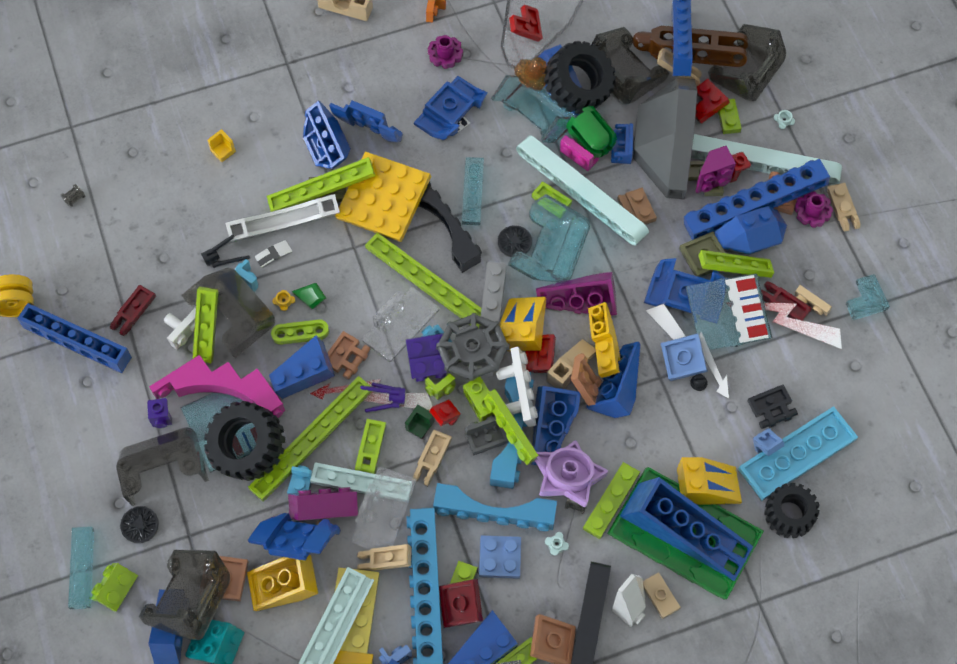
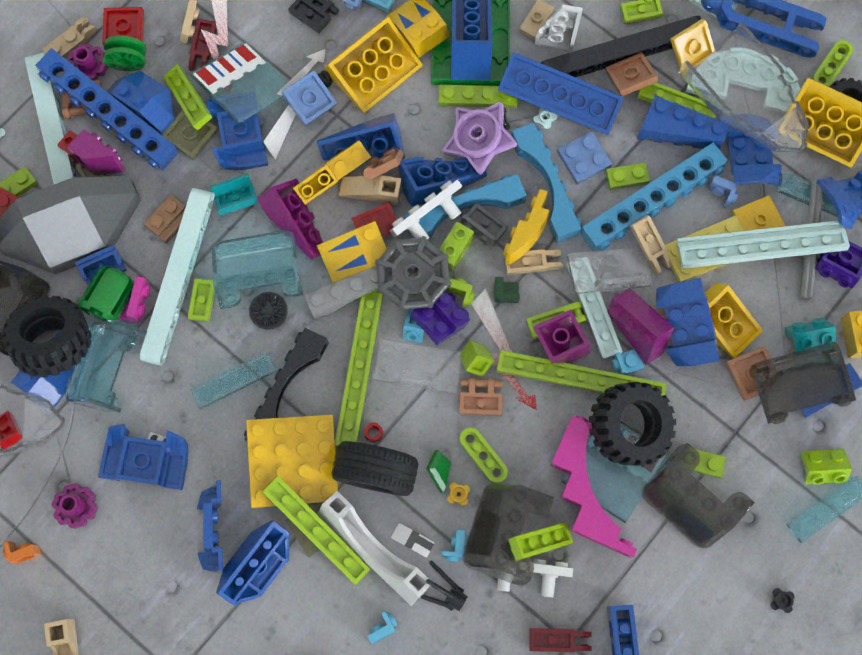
camera: 120 degrees left, 10 degrees up
black wheel [120,506,159,543] -> none
dark purple bracket [147,398,172,428] -> none
blue wedge [269,335,335,399] -> none
dark purple plant [360,382,405,413] -> none
red bracket [429,399,461,426] -> none
dark red plate [439,579,483,628] -> none
lime plate [484,389,539,465] -> none
clear orange plant [514,57,547,91] -> none
none -> red plate [102,7,144,46]
none -> green wheel [103,36,147,71]
none -> teal bracket [210,173,259,216]
none -> yellow slope [323,17,423,113]
none -> black tyre [331,441,419,496]
none -> red axle [364,422,383,443]
none -> medium azure bracket [368,611,398,644]
none -> lime panel [459,340,494,377]
none -> blue plate [497,52,624,135]
none -> yellow slope [503,189,549,265]
none -> magenta slope [533,309,590,364]
none -> lime plate [678,446,726,479]
none -> black plate [770,588,795,613]

